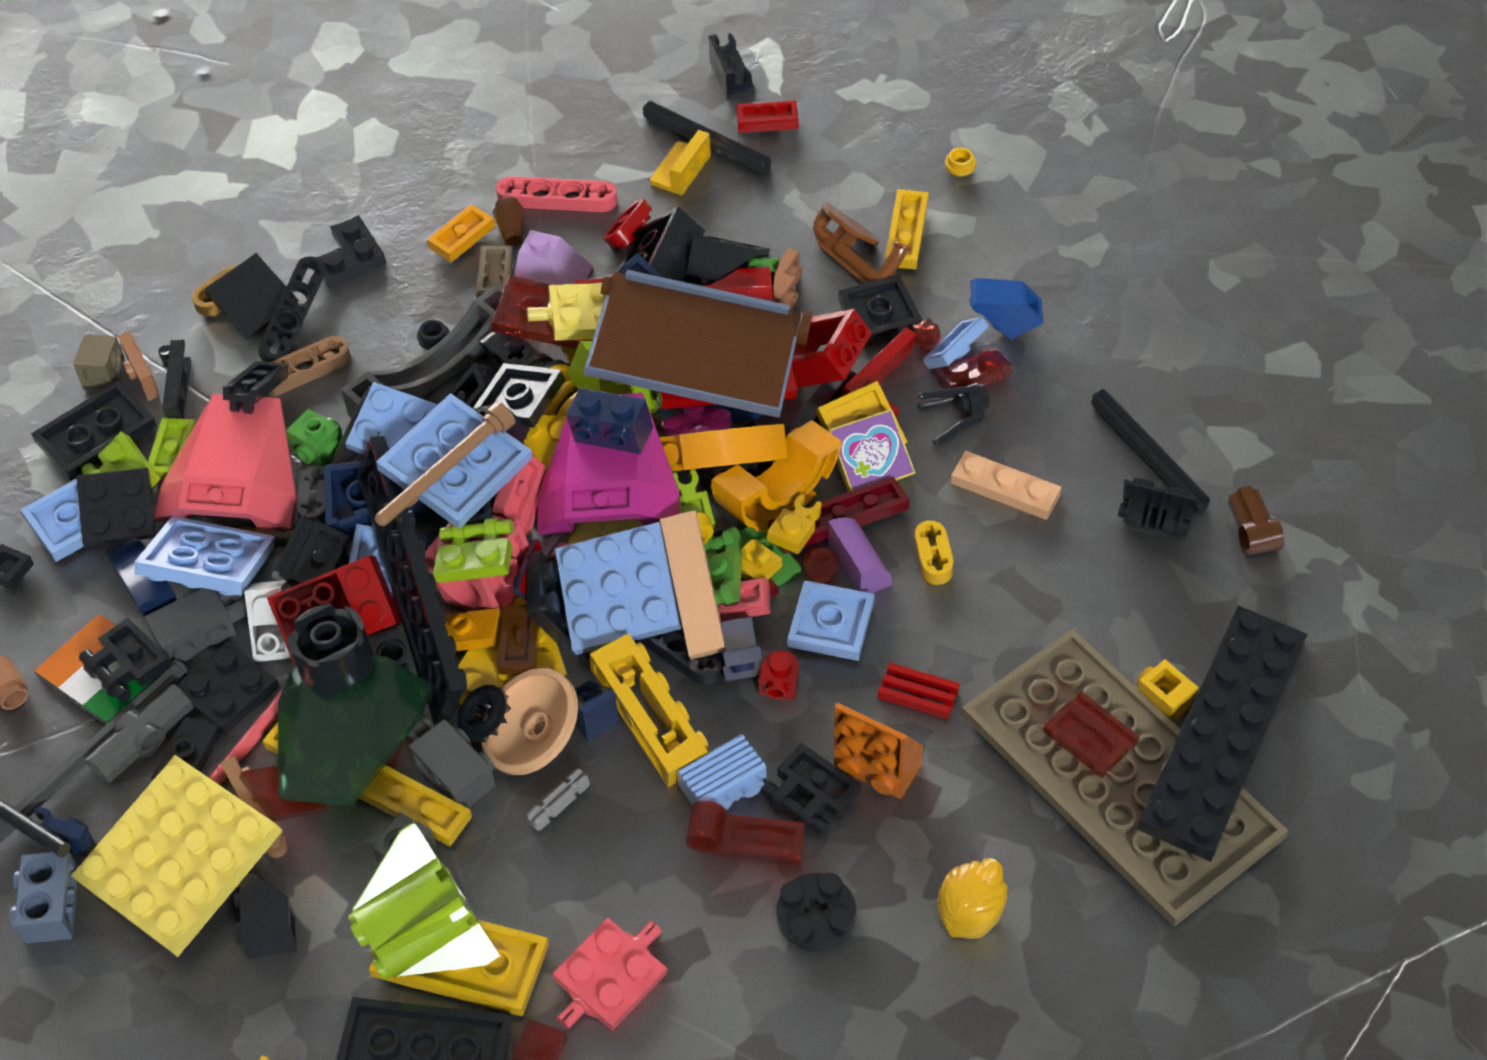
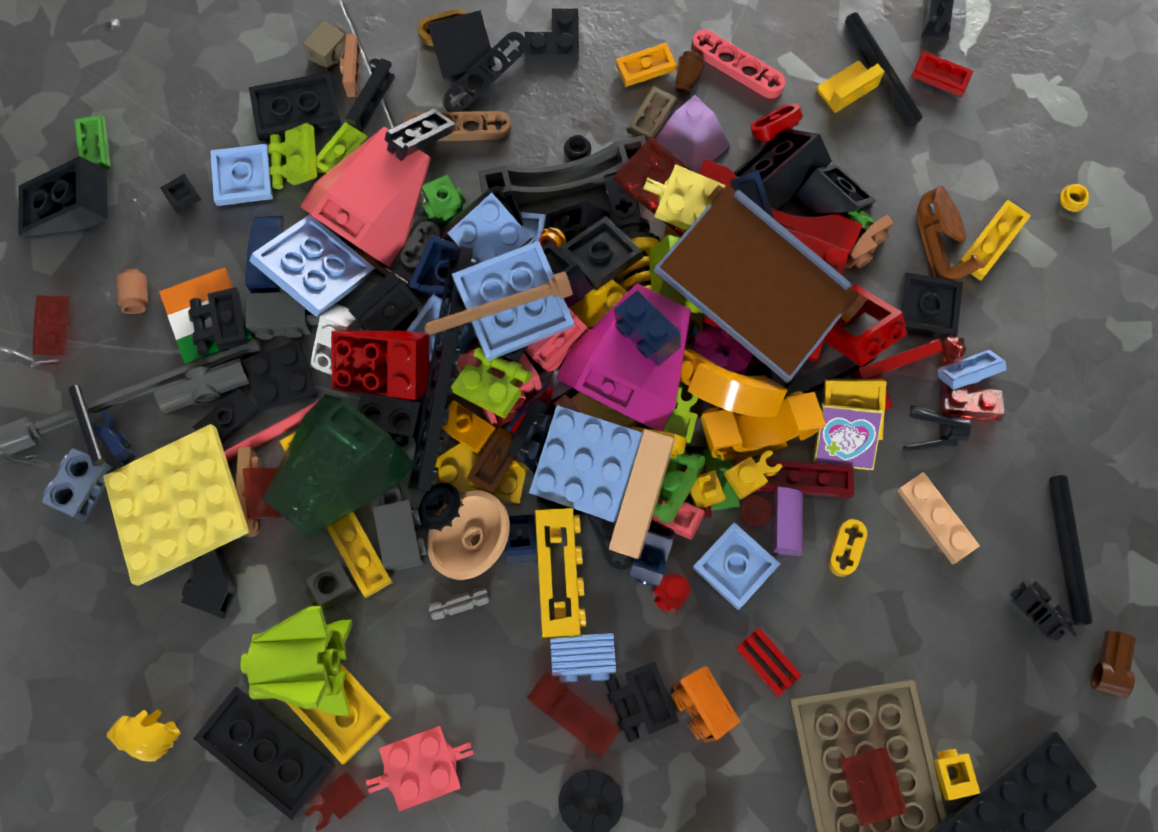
camera: 25 degrees right, 20 degrees up
black plate [76,467,156,547] -> none
black brick [287,604,373,696] -> none
blue slope [969,278,1043,340] -> none

